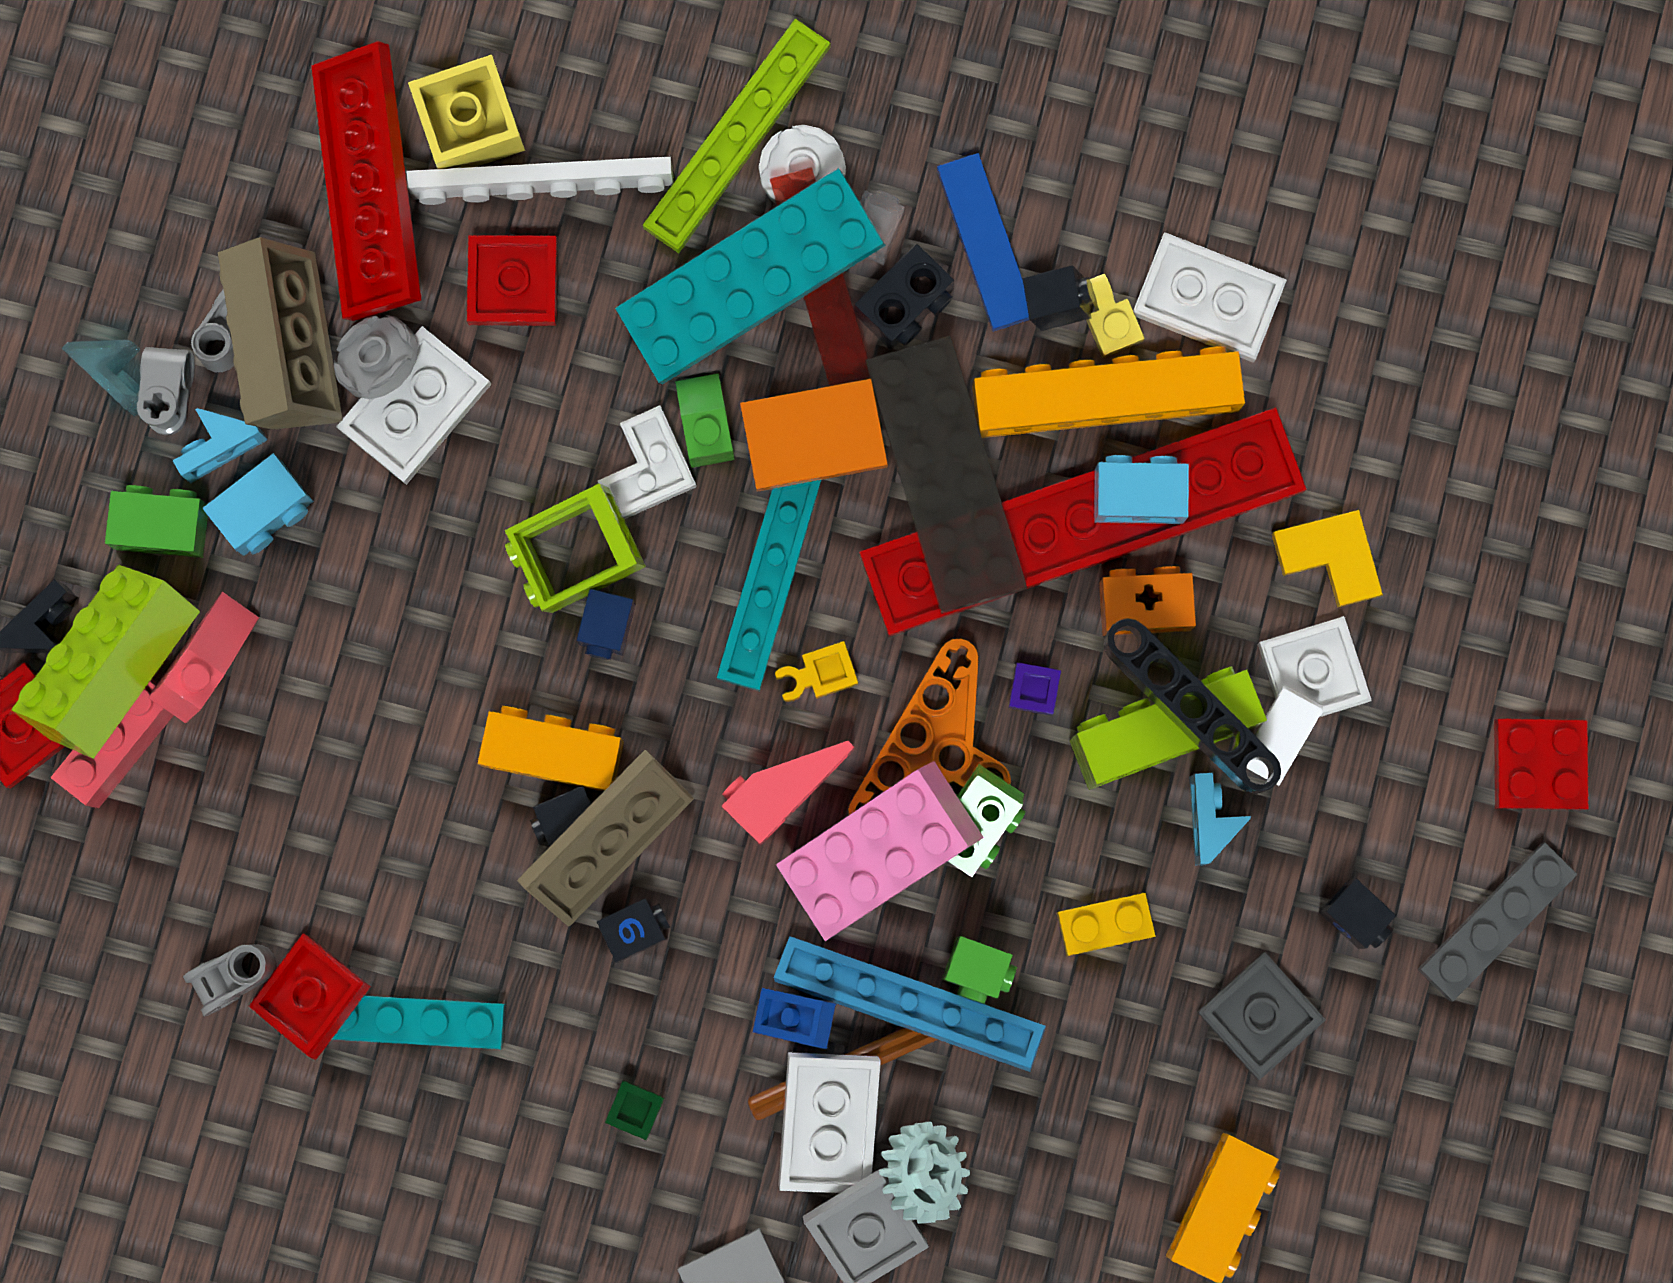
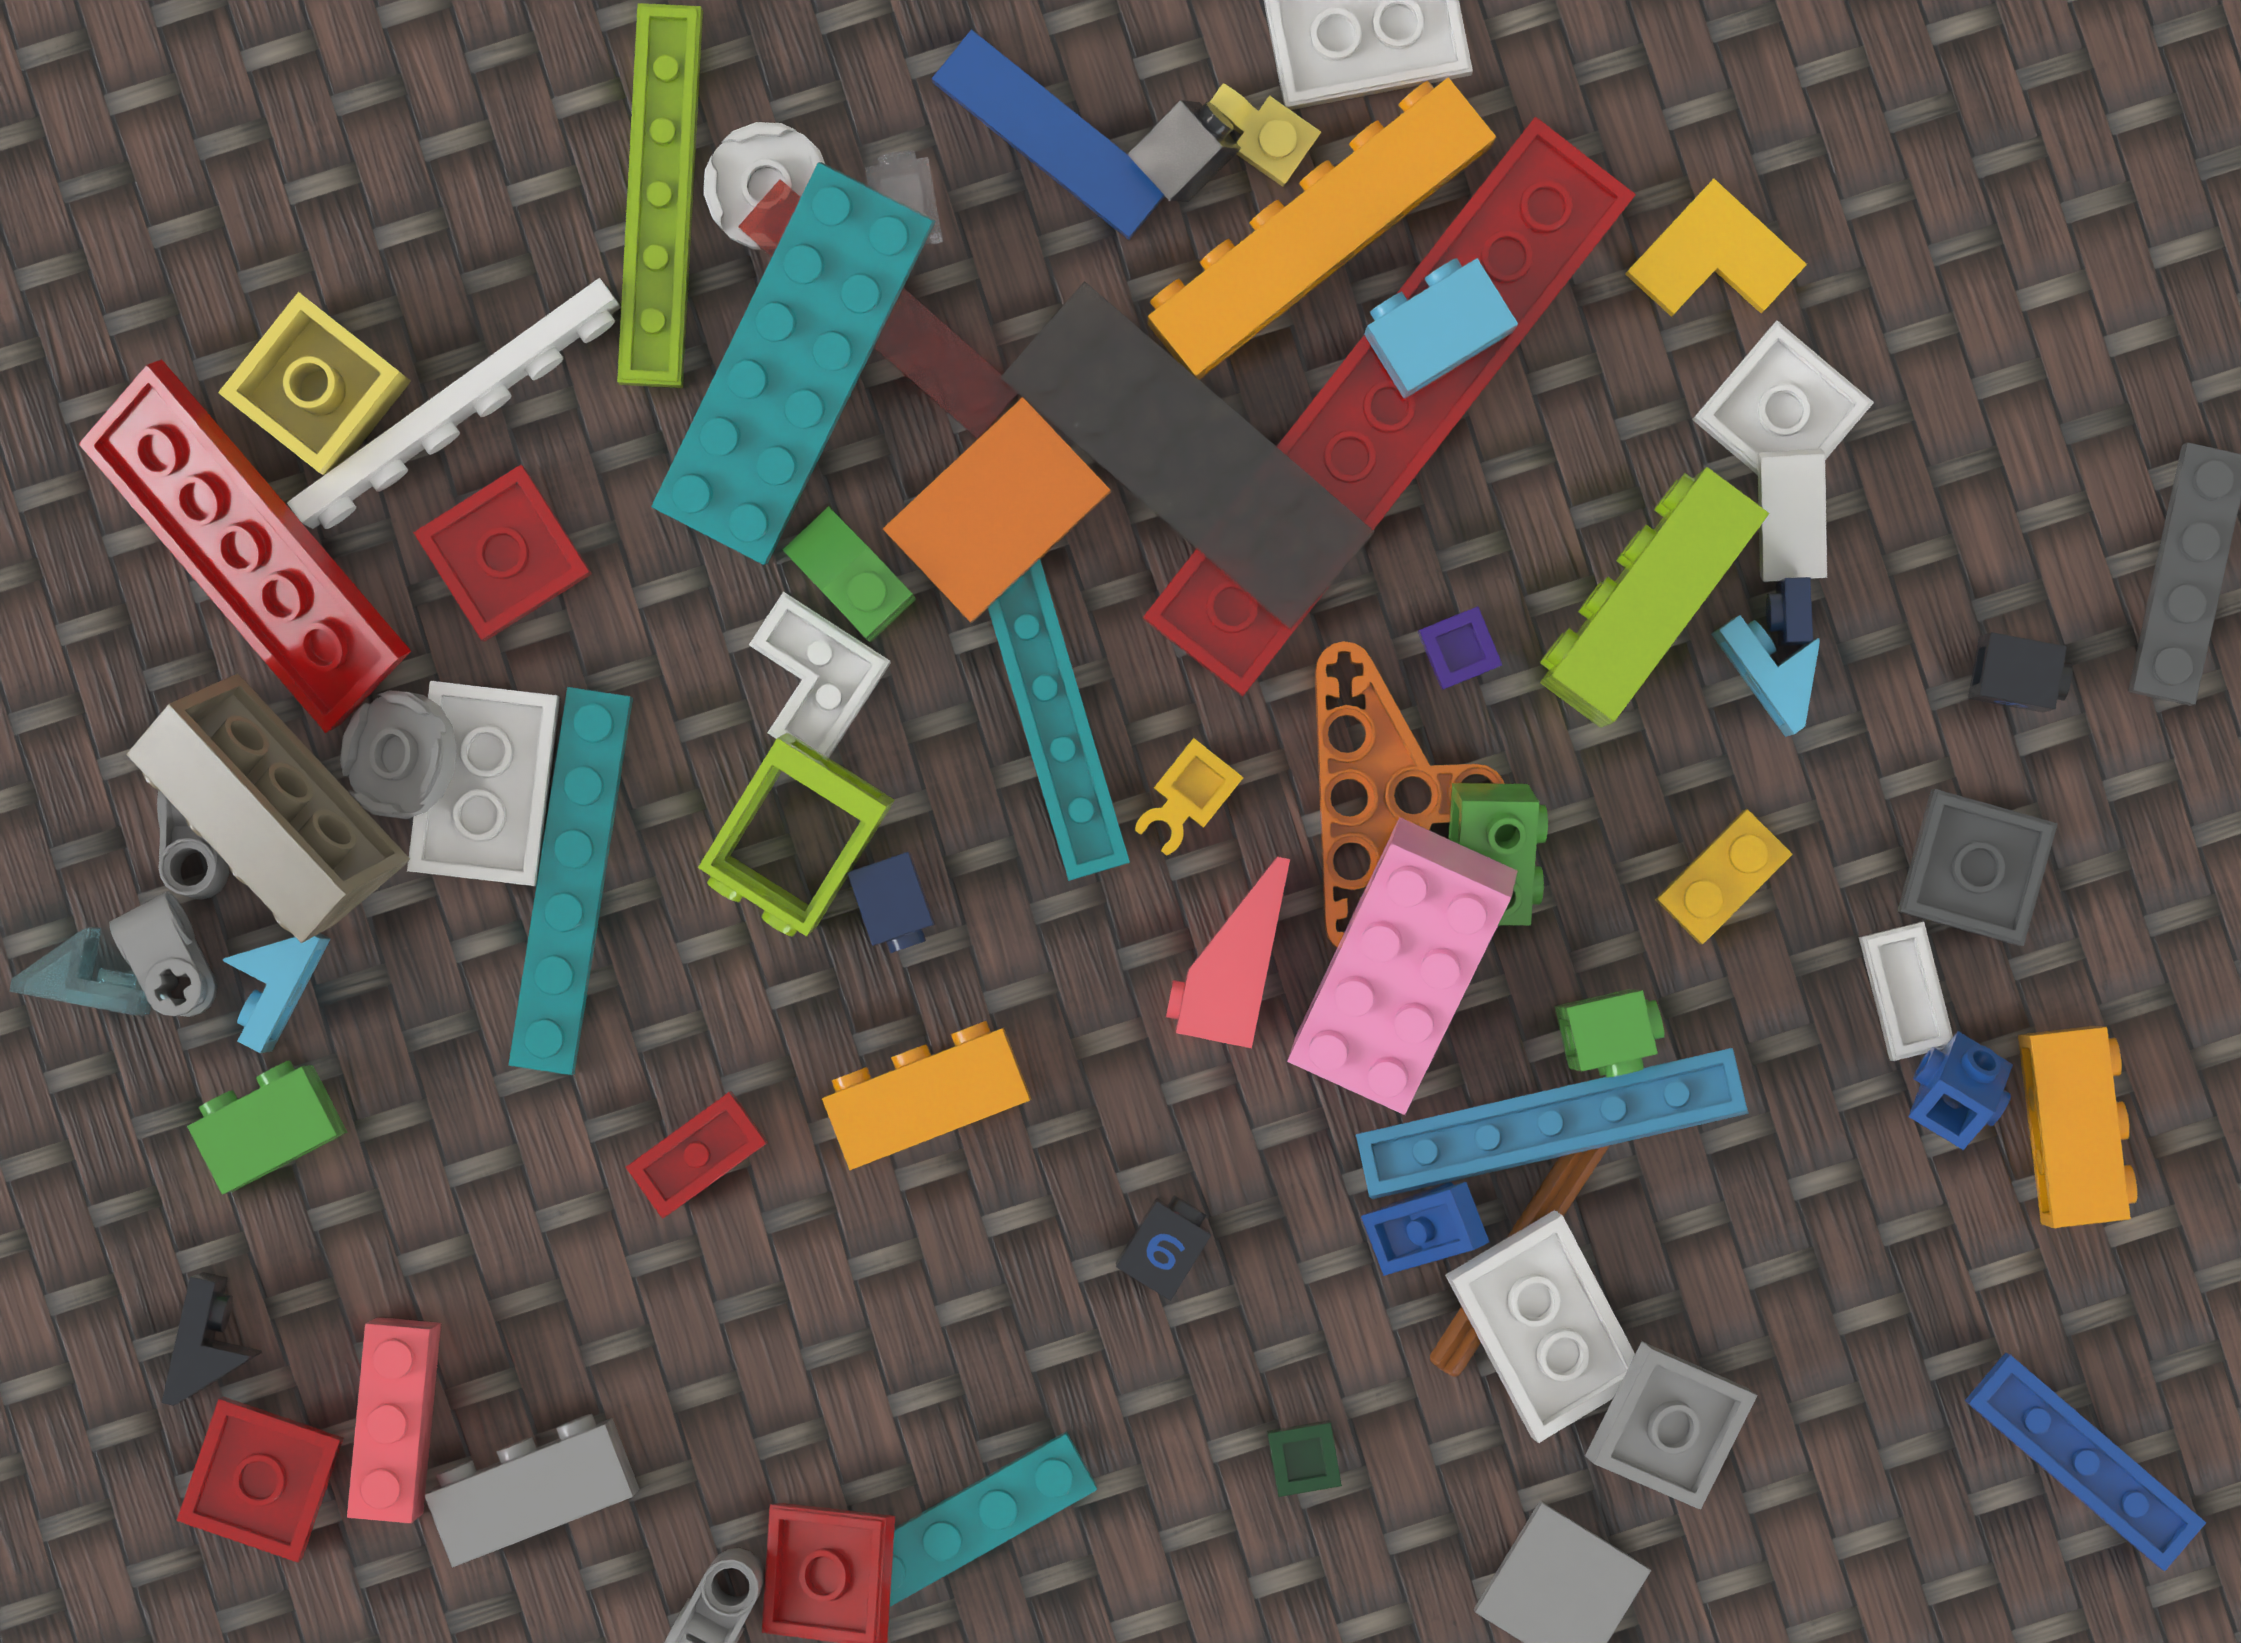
camera: 30 degrees left, 5 degrees up
lime brick [11,565,200,759] -> none
coral slope [148,592,259,723] -> none
medium azure brick [203,453,314,556] -> none
dark tan tile [517,750,694,927] -> none
black brick [530,786,592,847] -> none
black brick [854,244,954,350] -> none
light aqua gear [879,1122,970,1224] -> none
orange brick [1099,566,1196,636] -> none
black beam [1103,618,1282,794] -> none
red plate [1494,719,1588,810] -> none
none -> light grey brick [424,1414,640,1568]
none -> teal plate [509,687,633,1075]
none -> red plate [625,1091,768,1219]
none -> dark blue plate [1766,577,1813,646]
none -> white tile [1859,922,1953,1061]
none -> blue brick [1908,1031,2013,1150]

